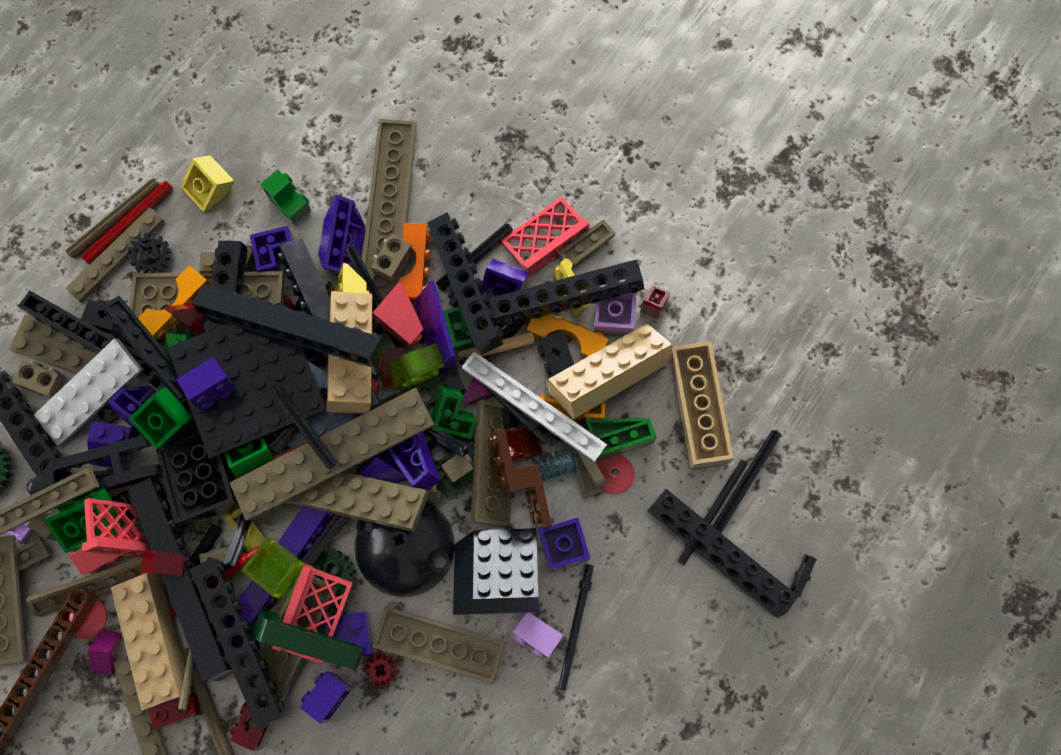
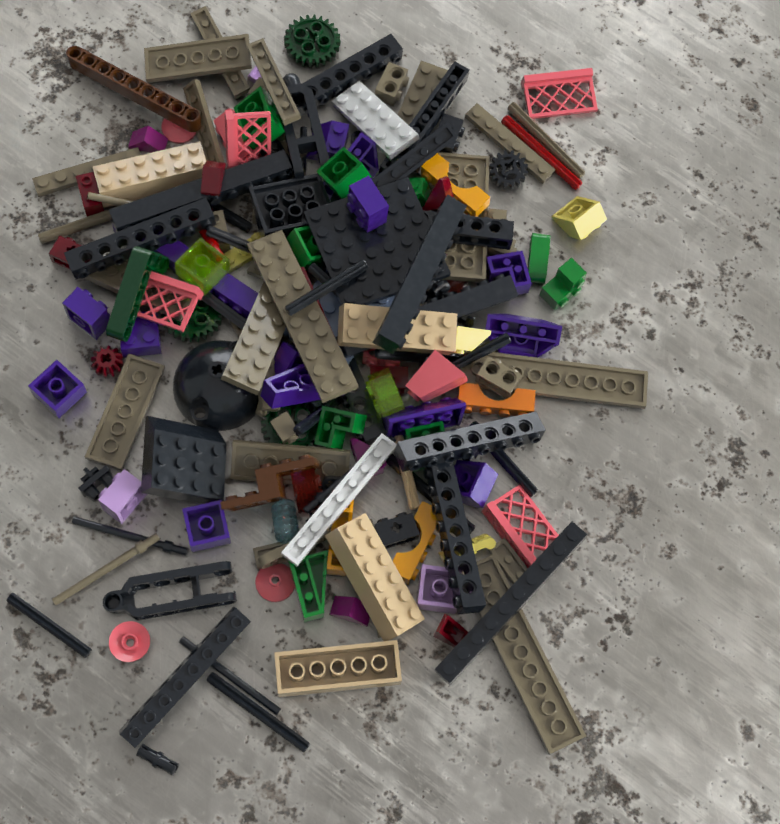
camera: 80 degrees right, 5 degrees down
none -> black axle [6,593,92,658]
none -> dark purple brick [28,360,87,418]
none -> dark tan bar [52,533,160,606]
none -> black hips [78,465,113,502]
none -> black piece [103,561,237,621]
none -> coral dish [109,621,150,662]
none -> magenta slope [329,595,370,627]
none -> black brick [435,521,587,685]
none -> dark tan plate [462,554,586,755]
none -> coral fence [521,68,598,119]
none -> green beam [527,232,551,284]

